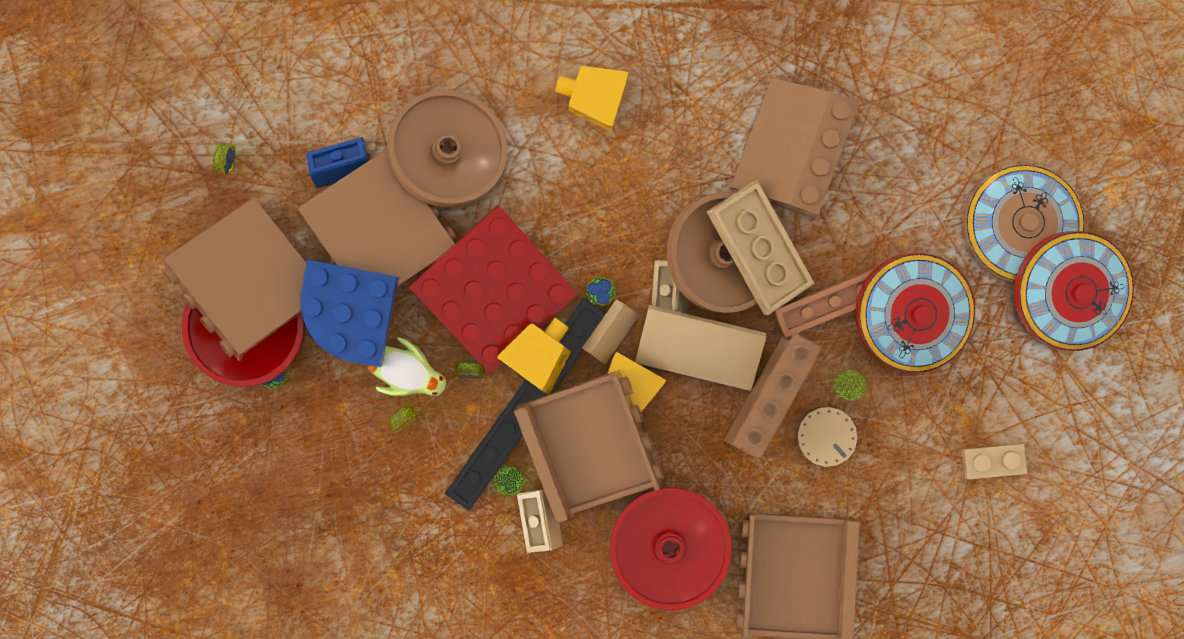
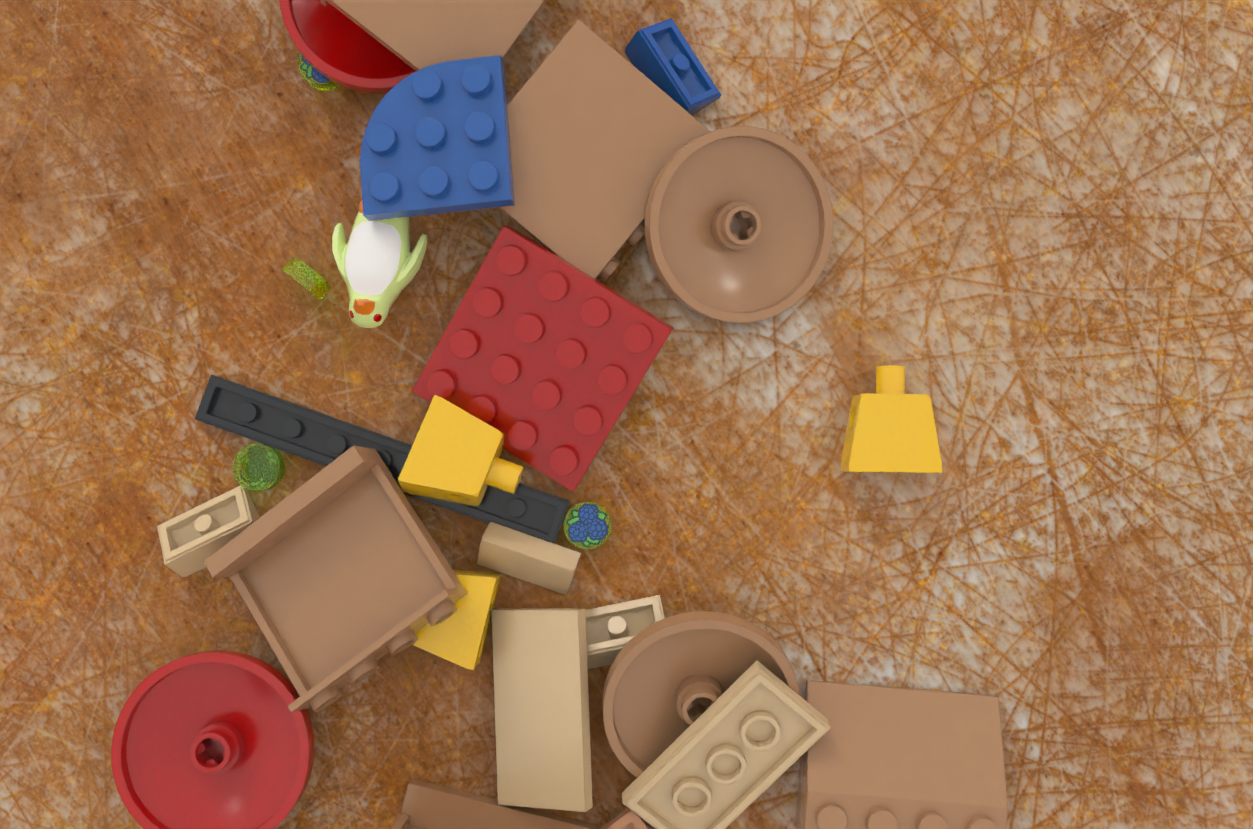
camera: 75 degrees right, 0 degrees up
clear neon green tile [454,363,485,379] -> none

